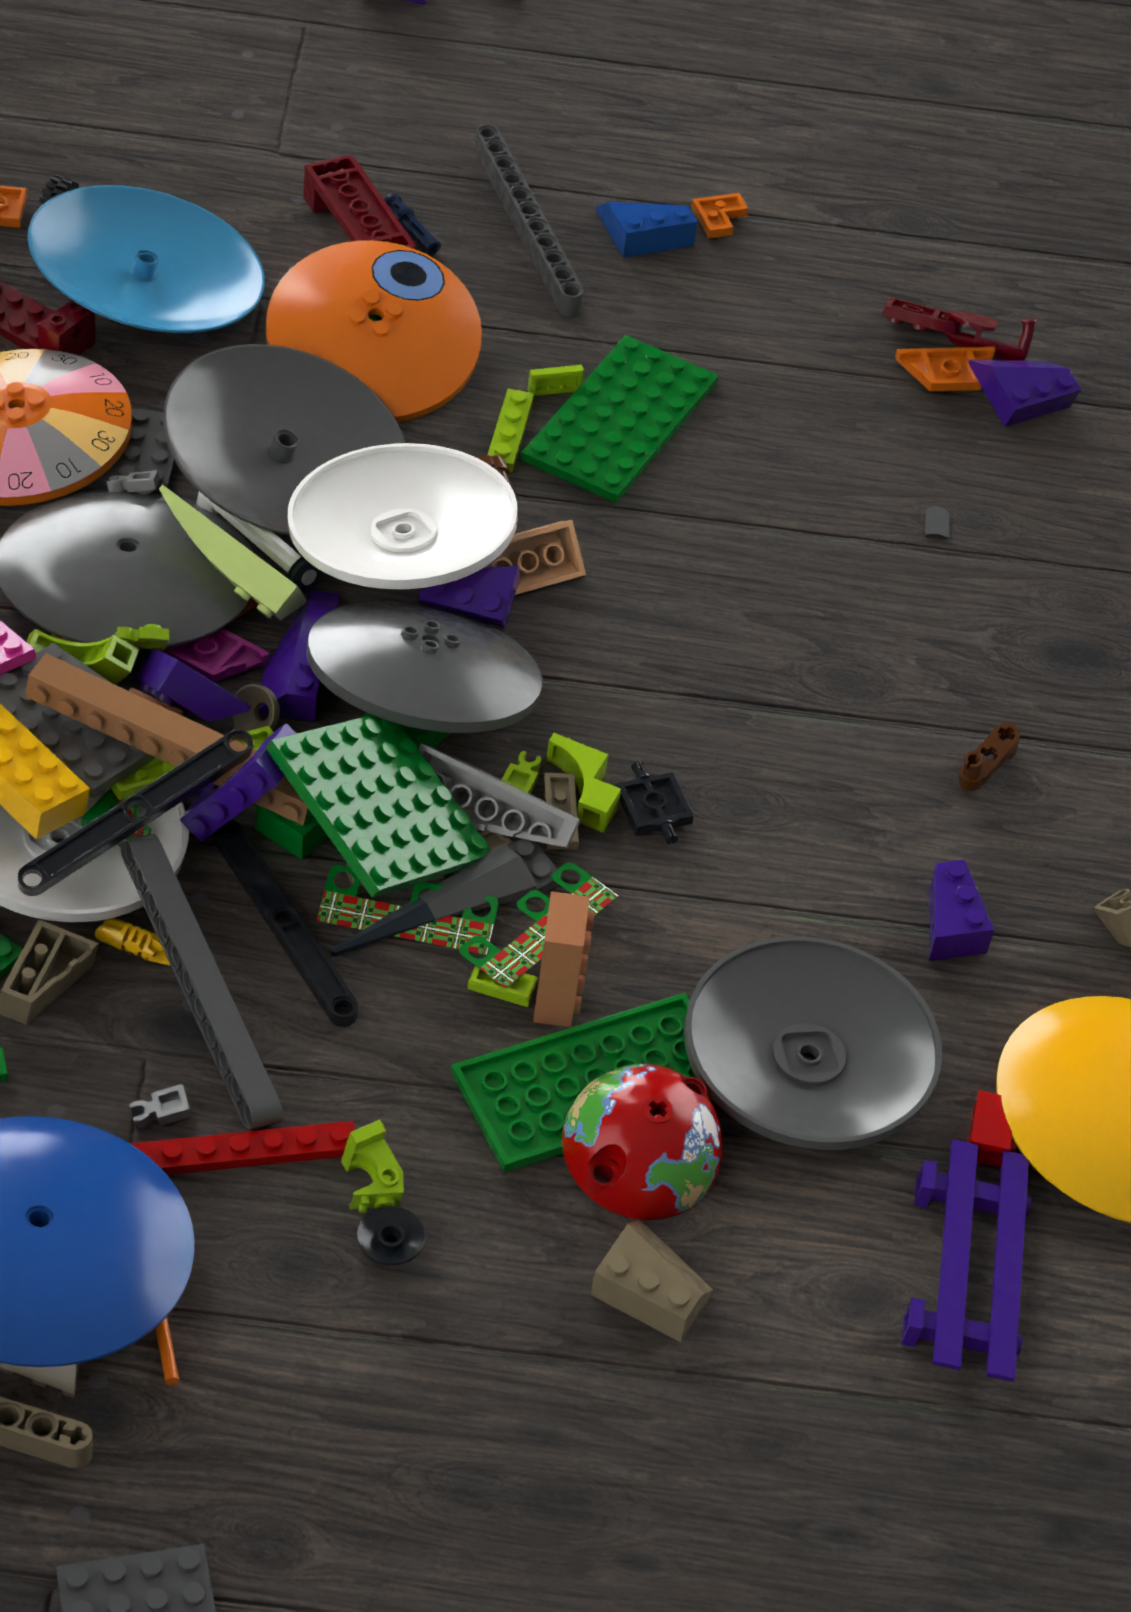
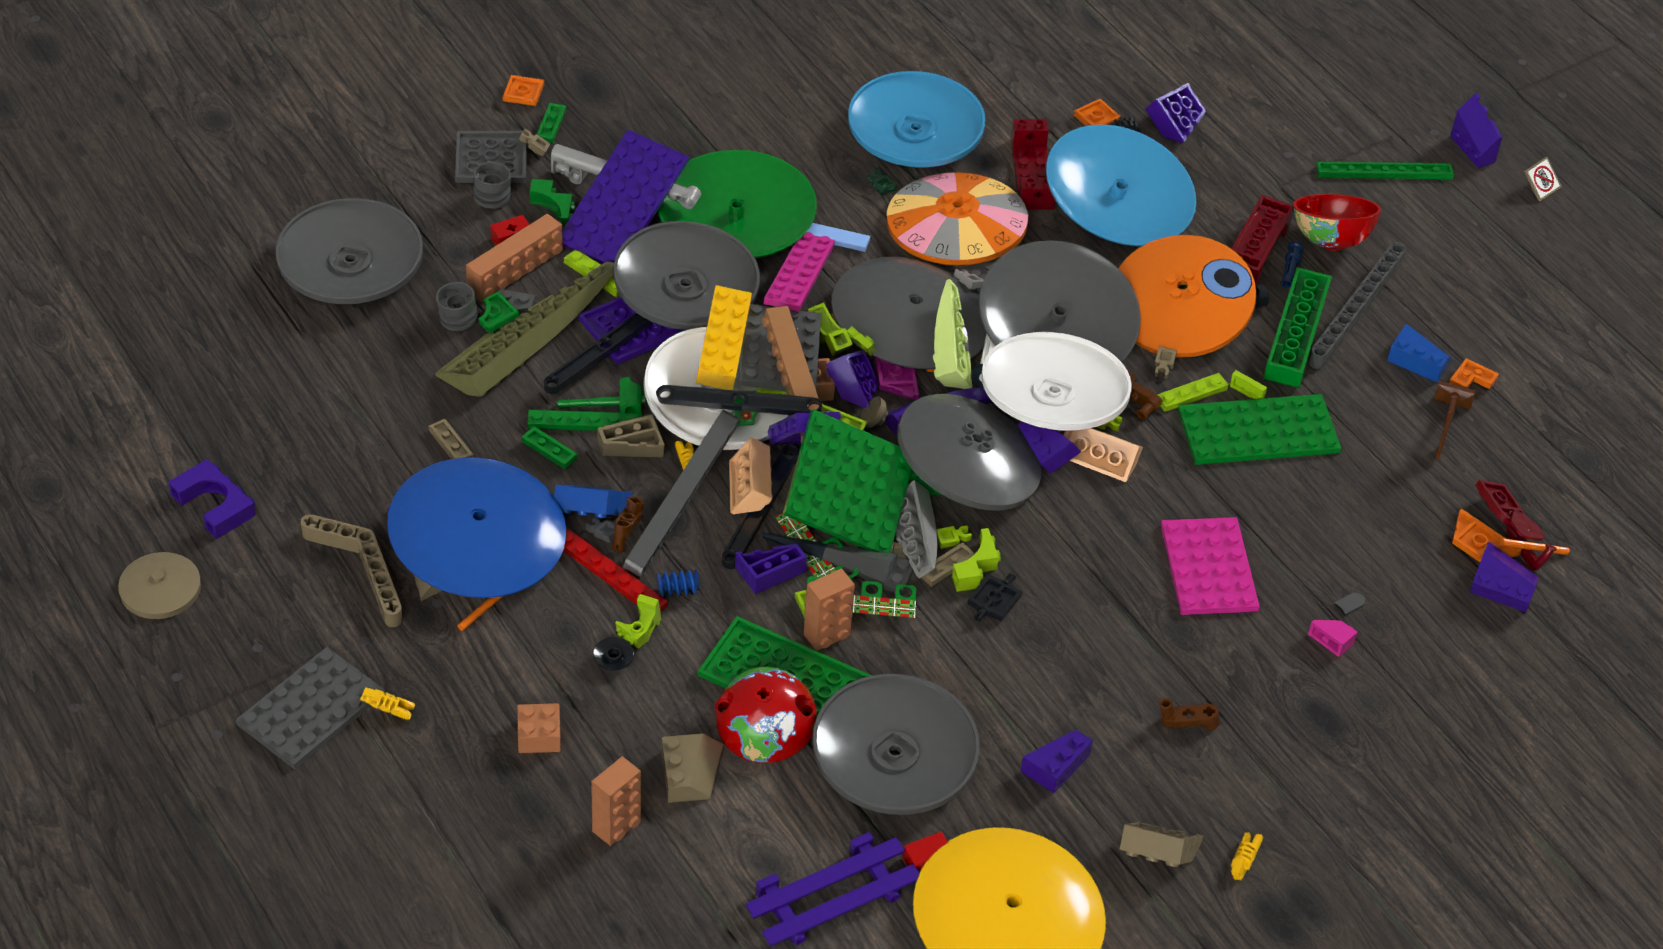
camera: 55 degrees right, 0 degrees up
none -> yellow hinge [360,687,415,720]
none -> nougat brick [518,703,561,753]
none -> blue wedge [554,485,632,518]
none -> nougat brick [591,756,641,846]
none -> reddish brown beam [612,497,644,553]
none -> blue piece [657,569,699,597]
none -> light nougat slope [729,437,772,514]
none -> dark purple wedge [735,544,807,594]
none -> dark purple wedge [1145,83,1206,143]
none -> dark tan plate [1155,347,1177,379]
none -> dark pink plate [1161,517,1260,615]
none -> green brick [1263,267,1332,388]
none -> red piece [1293,194,1381,251]
none -> dark pink slope [1308,620,1357,657]
none -> green tile [1315,162,1454,179]
none -> reddish brown piece [1434,381,1476,460]
none -> orange bar [1500,538,1570,555]

